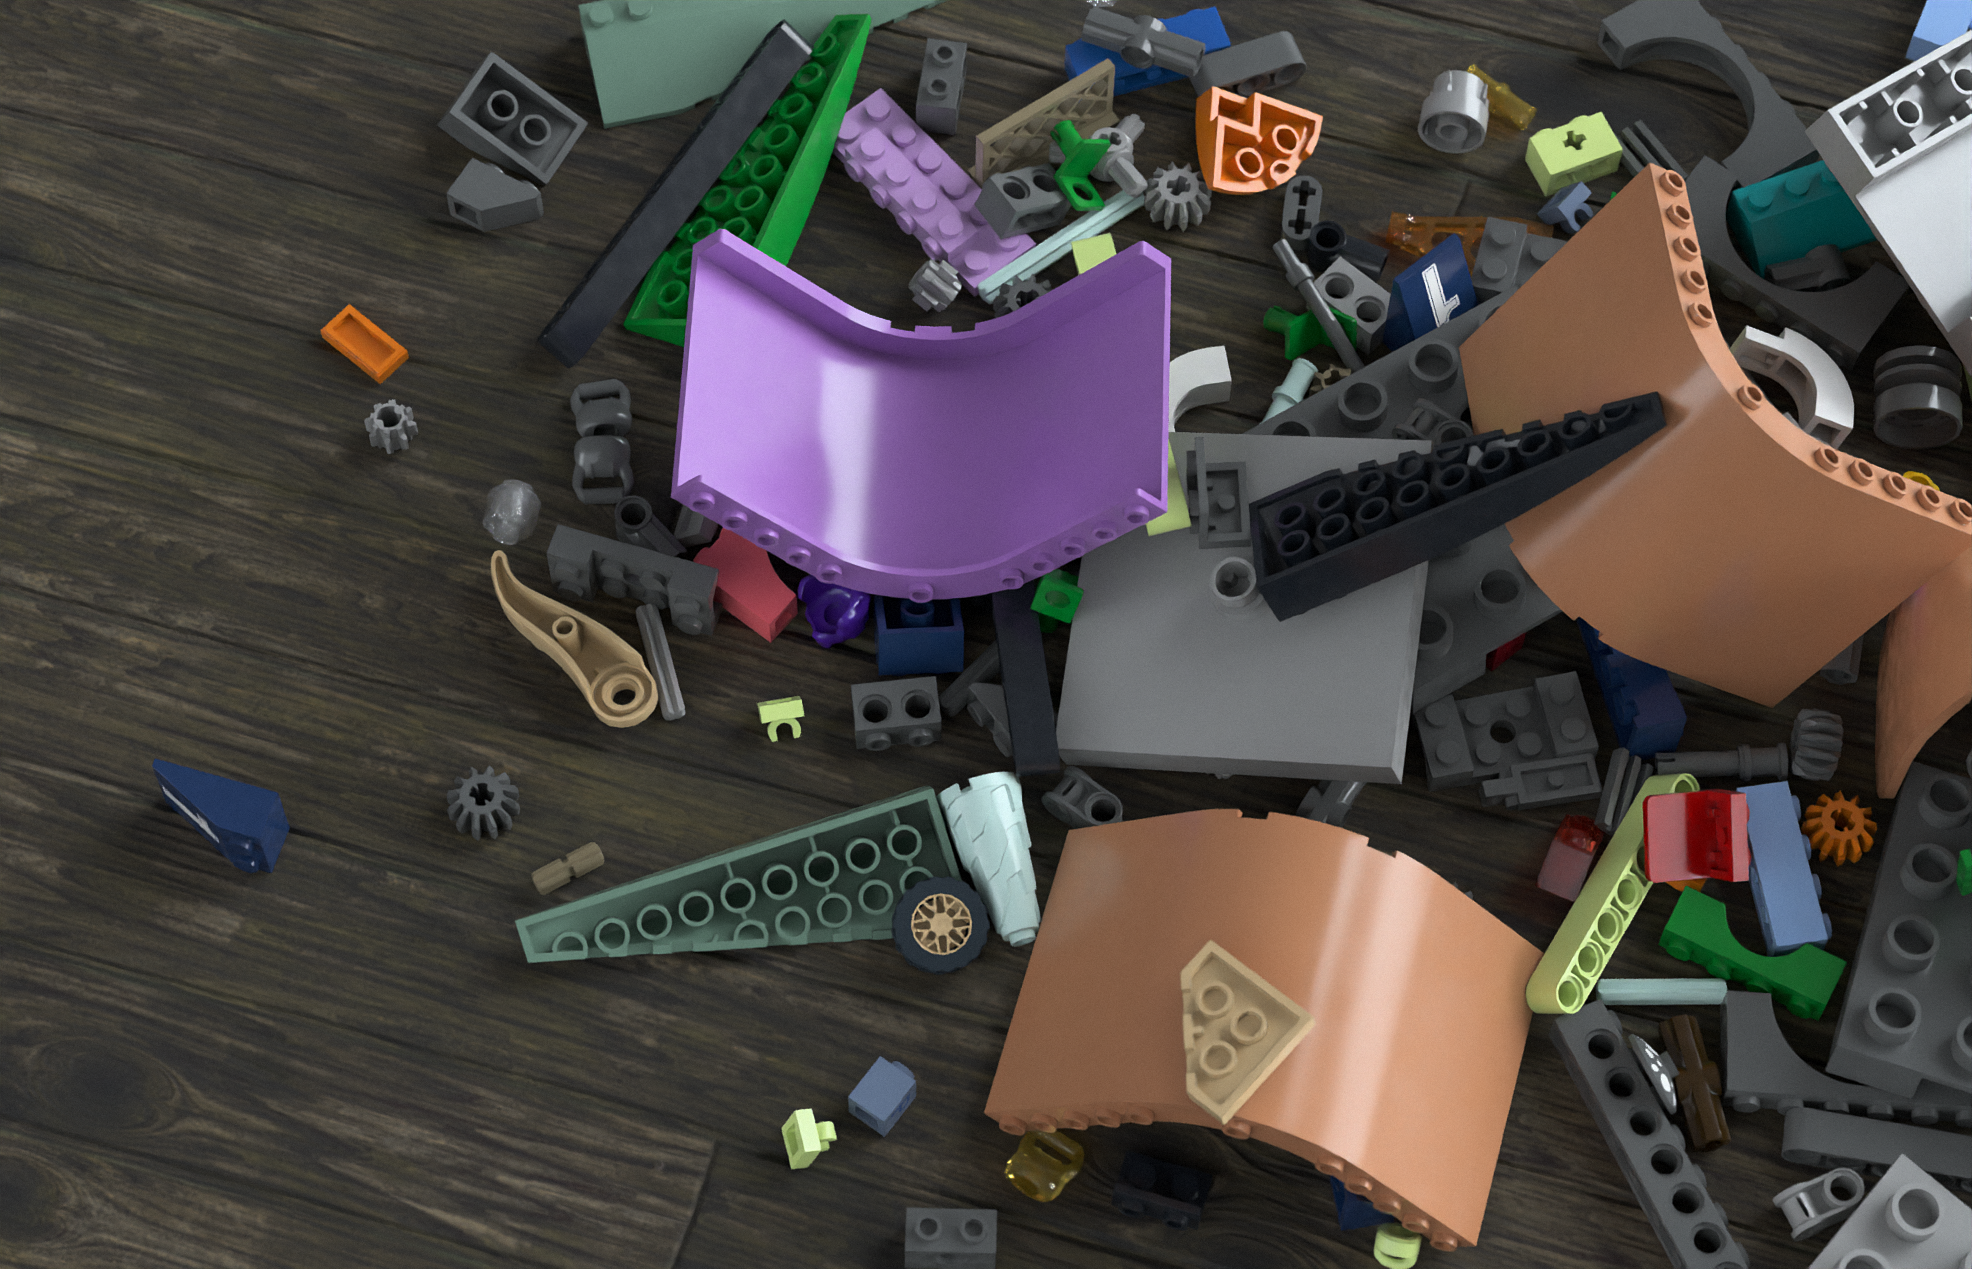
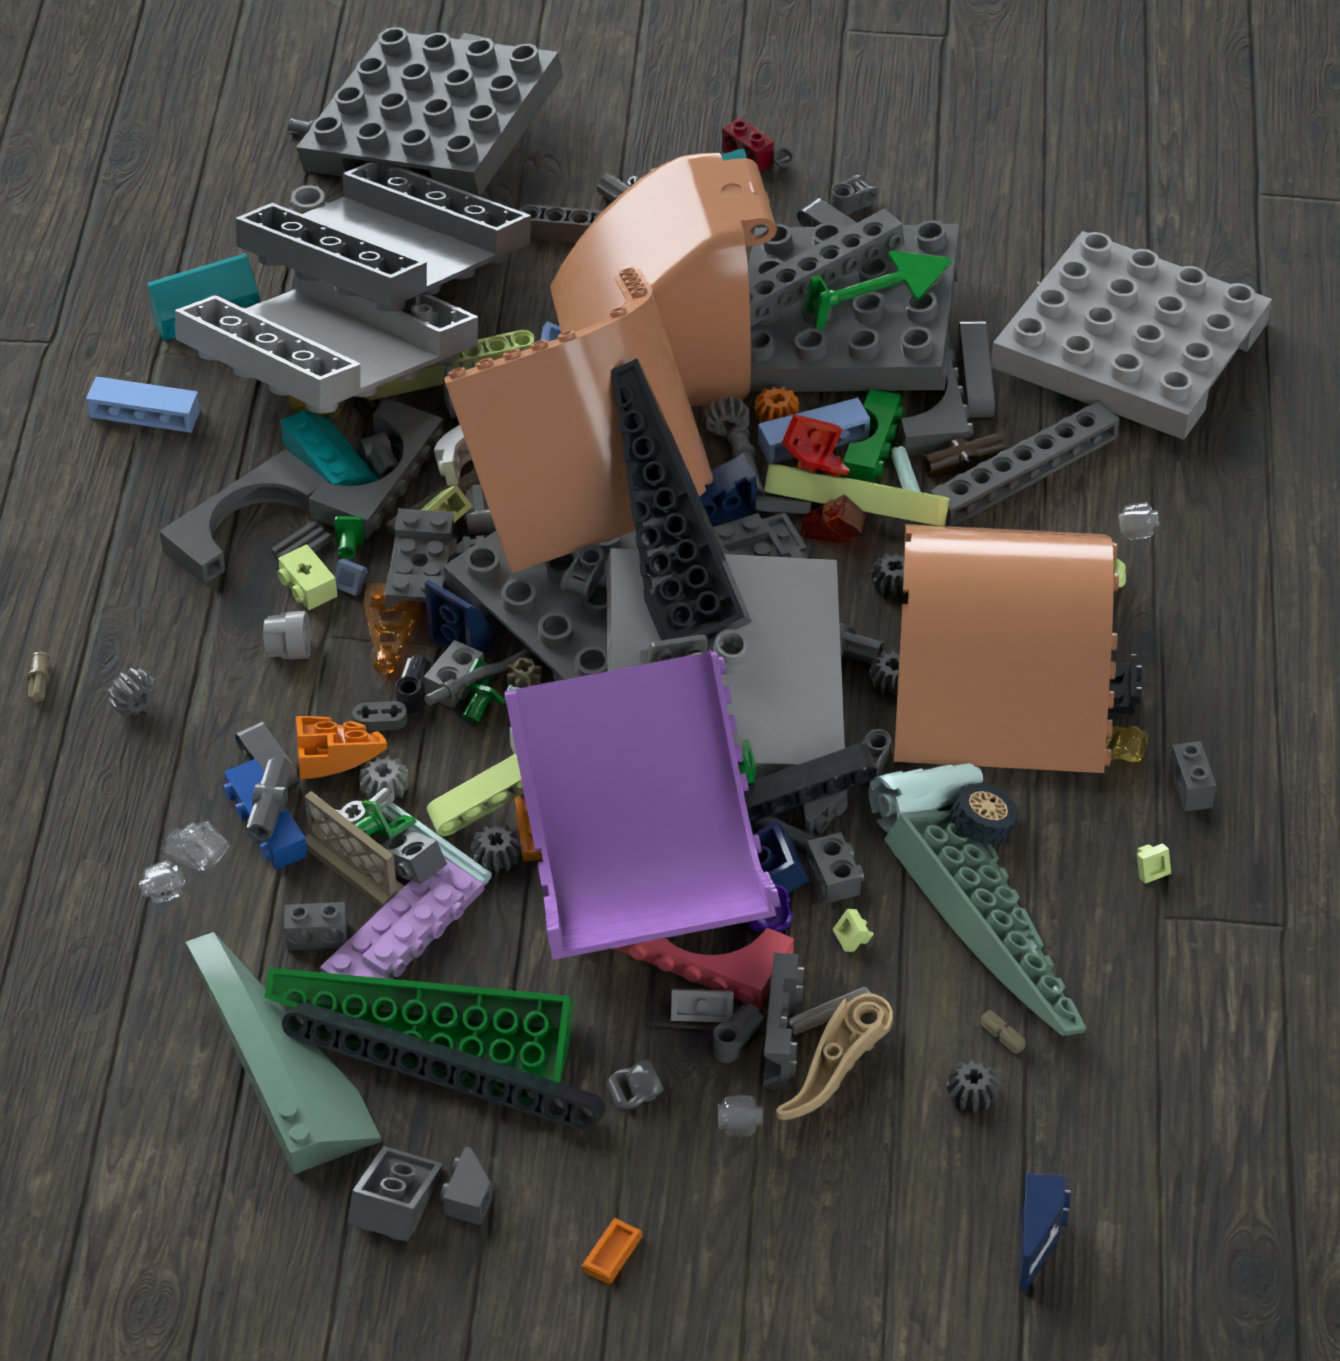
camera: 100 degrees left, 15 degrees down
light grey gear [364,400,418,454] -> none
dark grey piece [572,435,634,505] -> none
sand blue brick [848,1056,916,1137] -> none
light grey gear [908,259,962,313] -> none
tan plate [1180,939,1316,1125] -> none
clear yellow pin [1466,64,1537,130] -> none
dark grey dish [1628,1034,1680,1115] -> none
light grey piece [1773,1168,1865,1241] -> none

